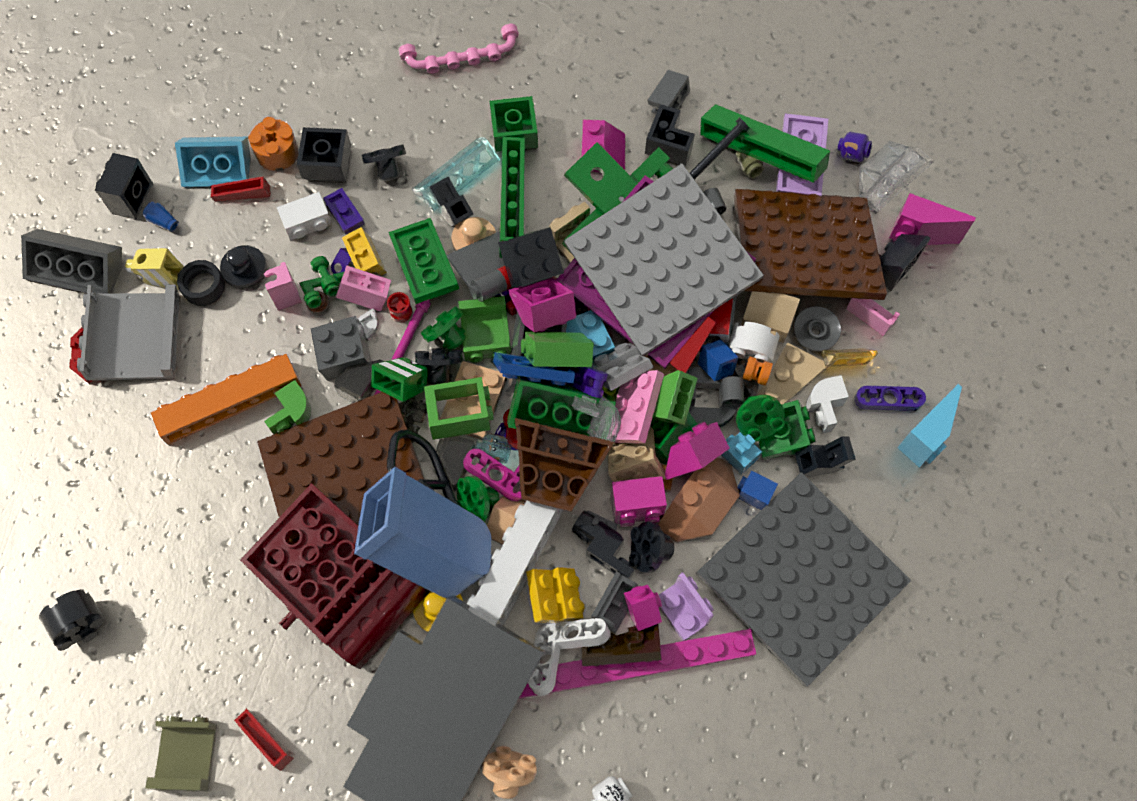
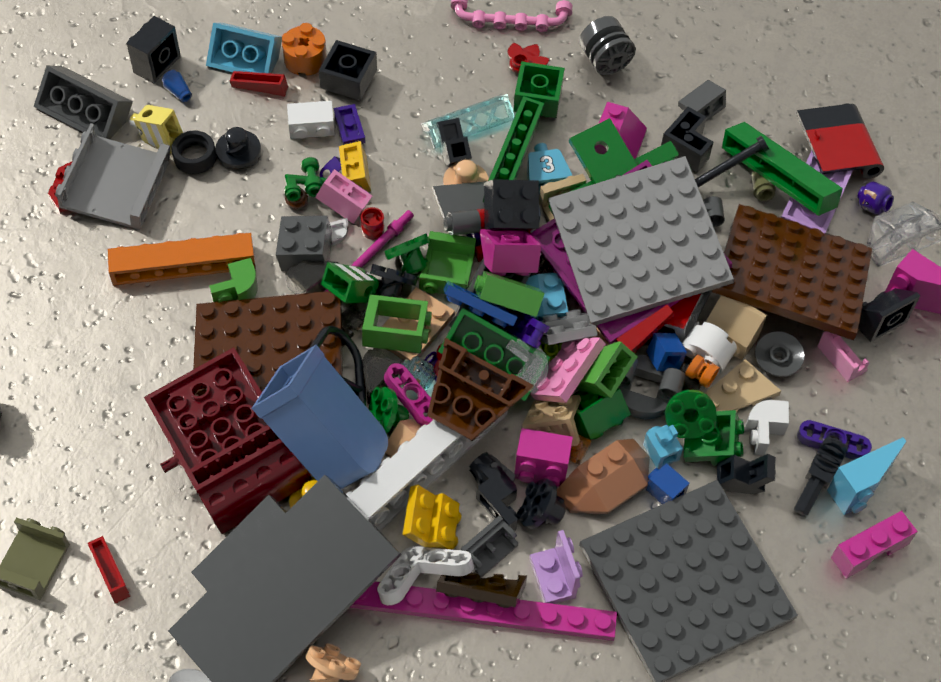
camera: 15 degrees right, 10 degrees down
bright pink hinge [264,262,302,311] -> none
black plate [362,144,406,181] -> none
green plate [388,218,459,304] -> none
dark pink brick [624,584,662,631] -> none
dark pink slope [665,422,730,479] -> none
clear yellow slope [822,348,878,367] -> none
none -> red plate [508,43,549,73]
none -> medium azure torso [527,143,572,194]
none -> dark grey wheel [579,16,636,75]
none -> black gear [794,436,848,516]
none -> door [796,103,884,179]
none -> dark pink arch [831,510,918,579]

